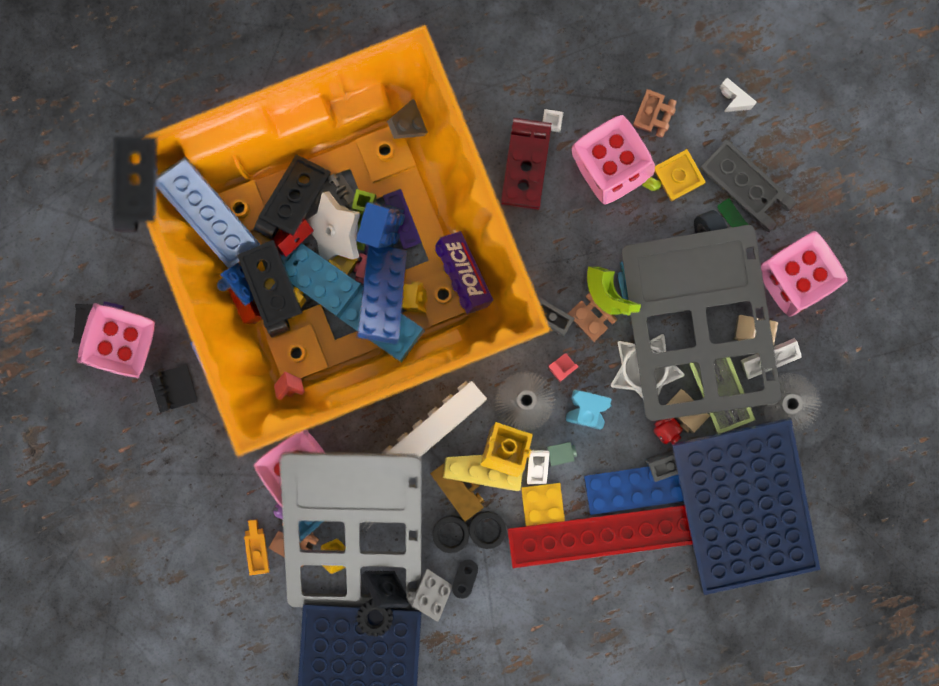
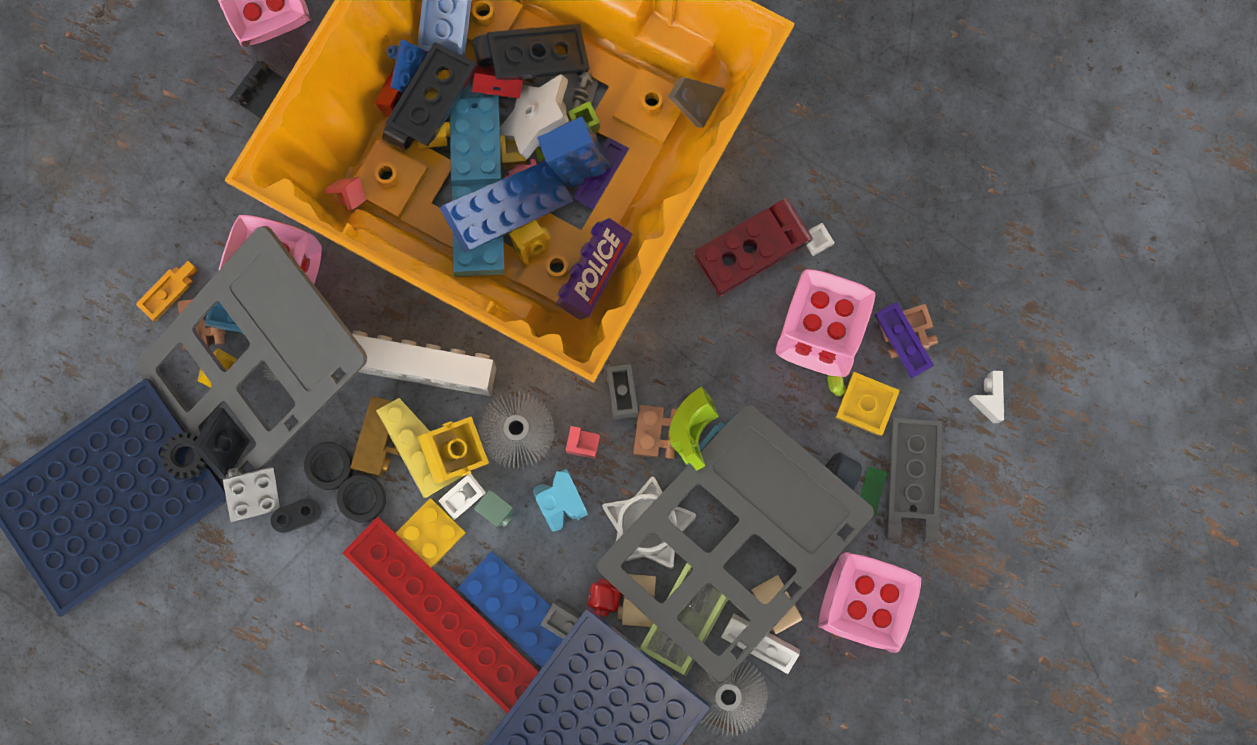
camera: 45 degrees right, 5 degrees down
none -> dark purple plate [874,302,934,379]

